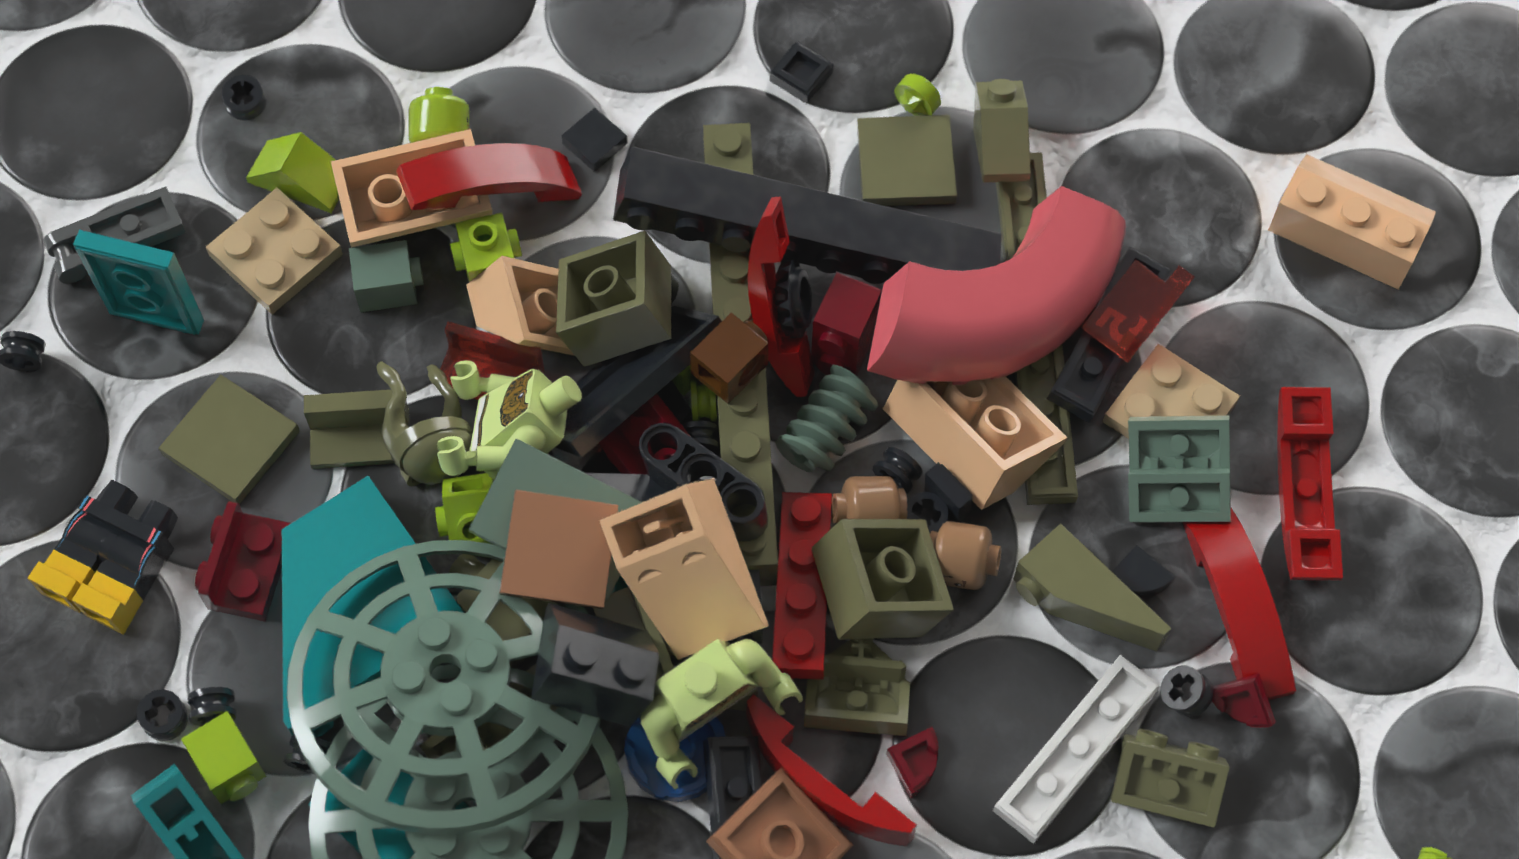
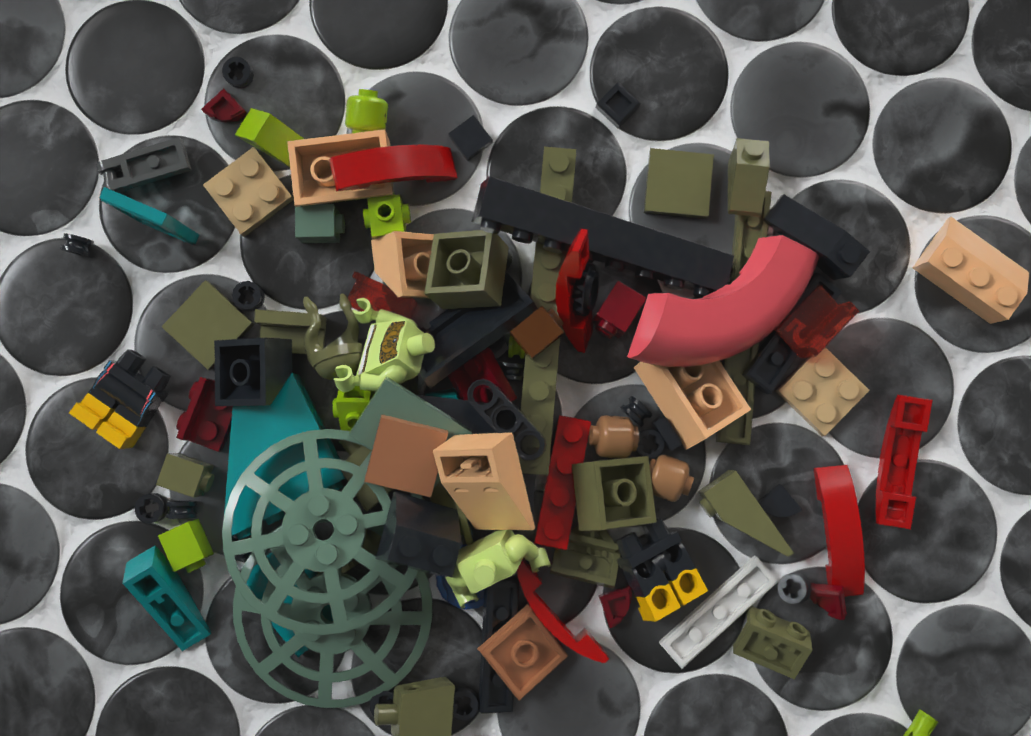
camera: 10 degrees right, 20 degrees up
sand green piece [775,365,879,472] -> none
lime tile [894,74,941,116] -> none
sand green slope [1128,415,1231,522] -> none
none -> olive brick [156,453,214,498]
none -> dark red tile [201,88,248,123]
none -> black slope [214,338,292,406]
none -> black bush [232,281,265,311]
none -> black hips [616,518,708,622]
none -> black slope [763,194,870,280]

